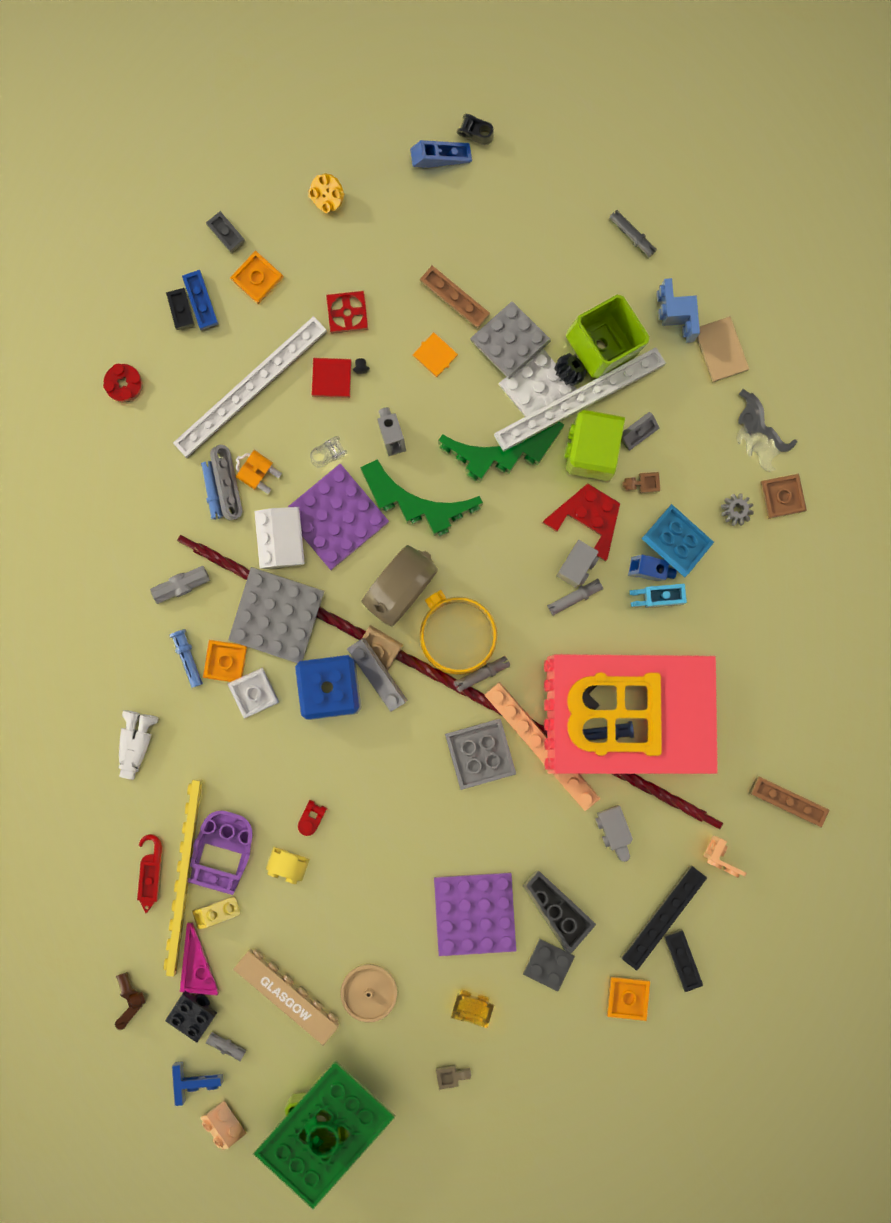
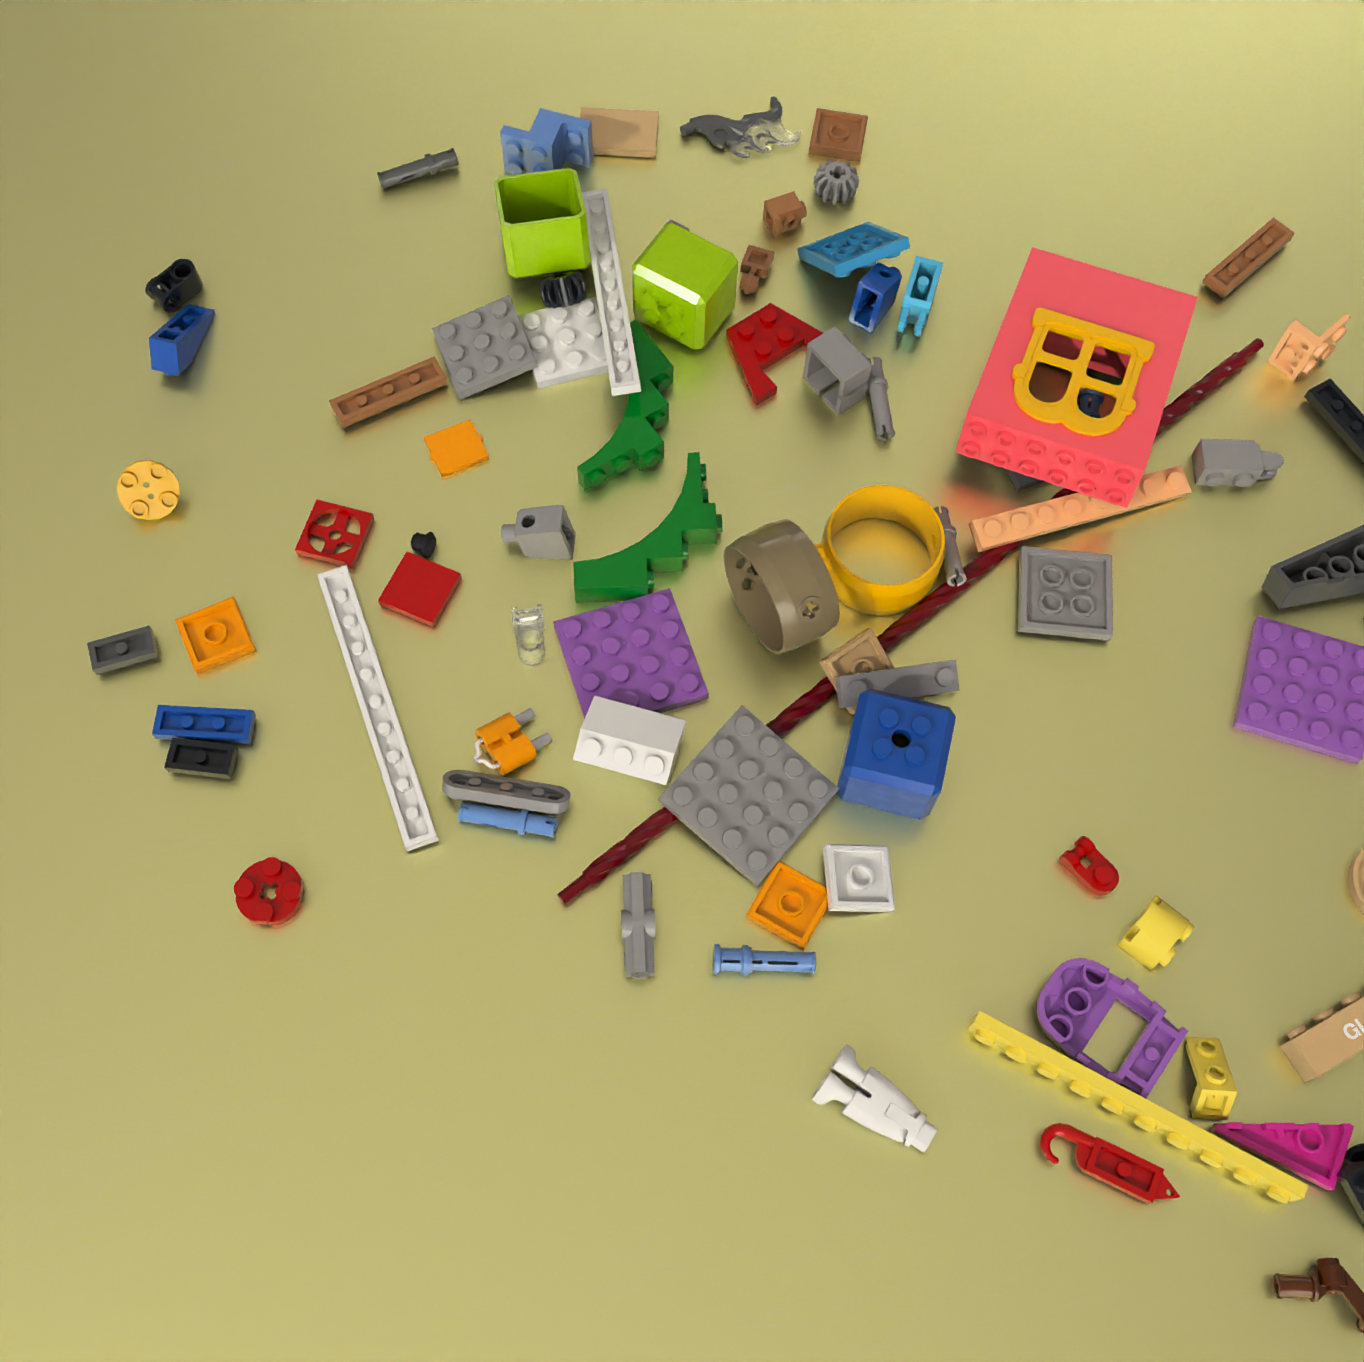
camera: 65 degrees left, 20 degrees down
none -> medium nougat brick [763,191,807,239]

